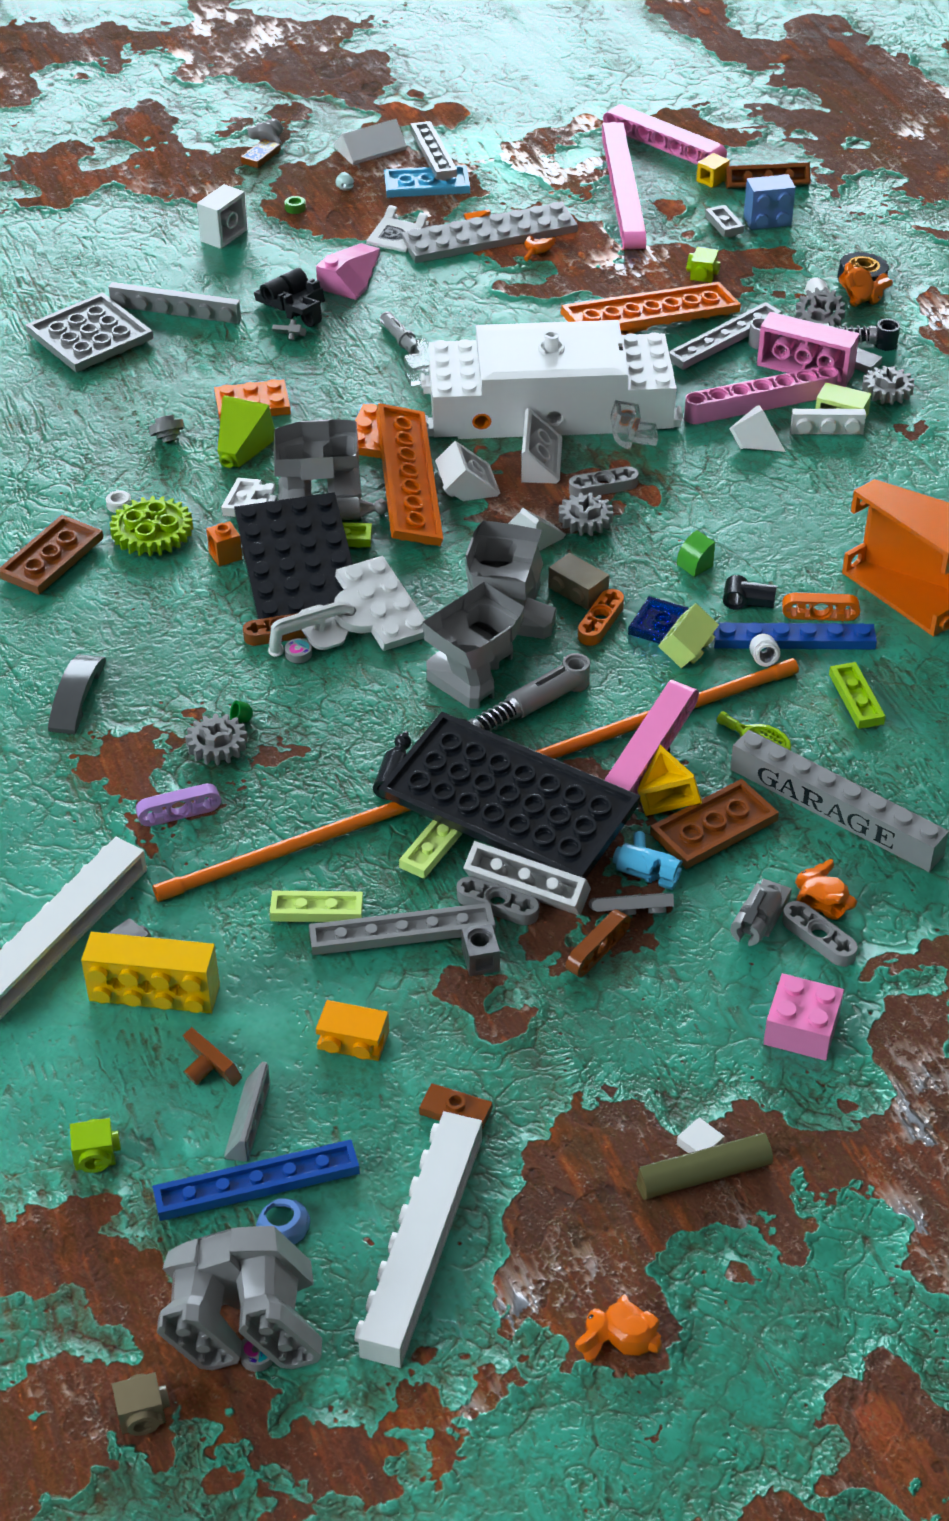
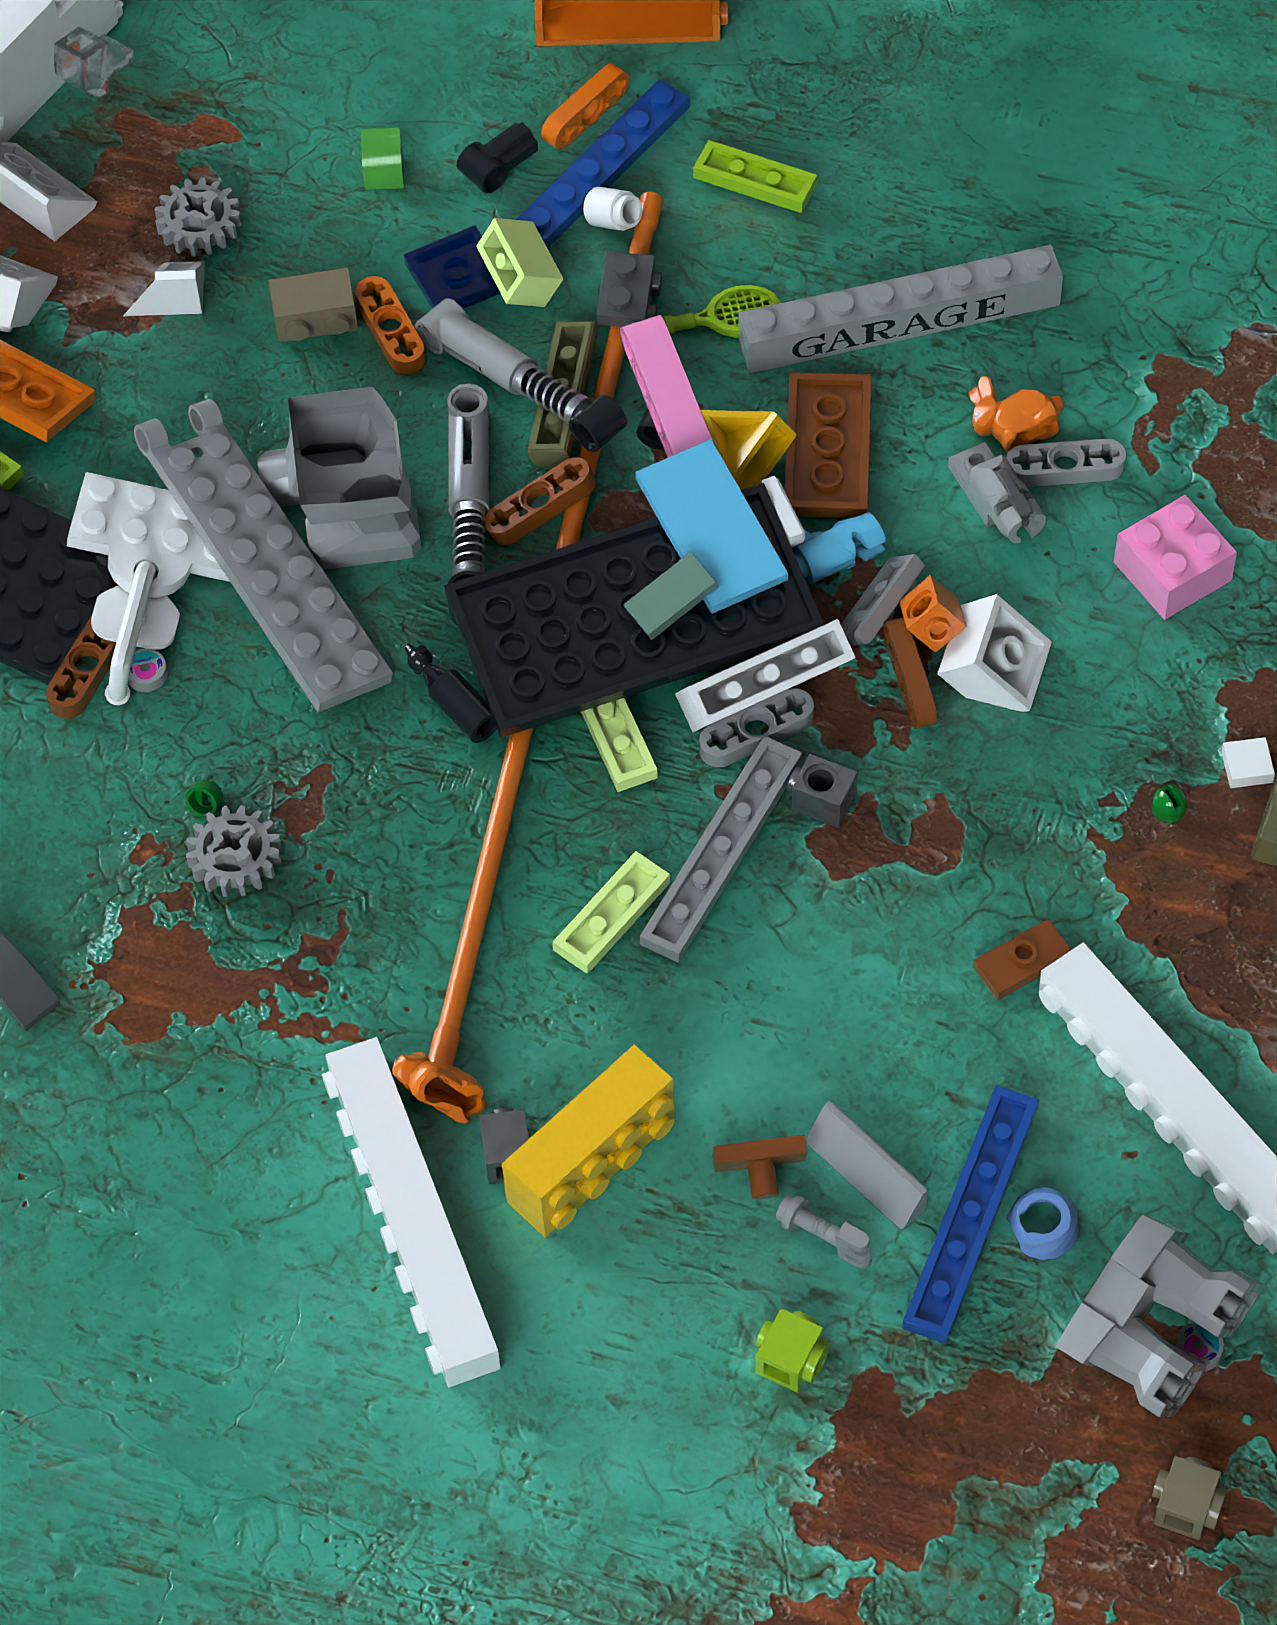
camera: 50 degrees left, 15 degrees up
lavender beam [136,784,221,826] -> none
light orange brick [316,1000,389,1061] -> none
light grey piece [466,520,556,639] -> none
light grey beam [569,466,639,497] -> none
none -> light grey hinge [134,399,393,712]
none -> orange animal [392,1052,488,1124]
none -> piece [415,298,627,452]
none -> dark orange beam [484,457,596,545]
none -> olive brick [527,321,598,470]
none -> dark grey bracket [596,251,662,327]
none -> sand green tile [623,552,719,640]
none -> medium azure tile [636,439,788,614]
none -> white tile [761,476,805,548]
none -> light grey hinge [776,1195,872,1269]
none -> orange brick [899,575,967,653]
none -> white slope [938,594,1052,712]
none -> green hinge [1151,784,1187,823]

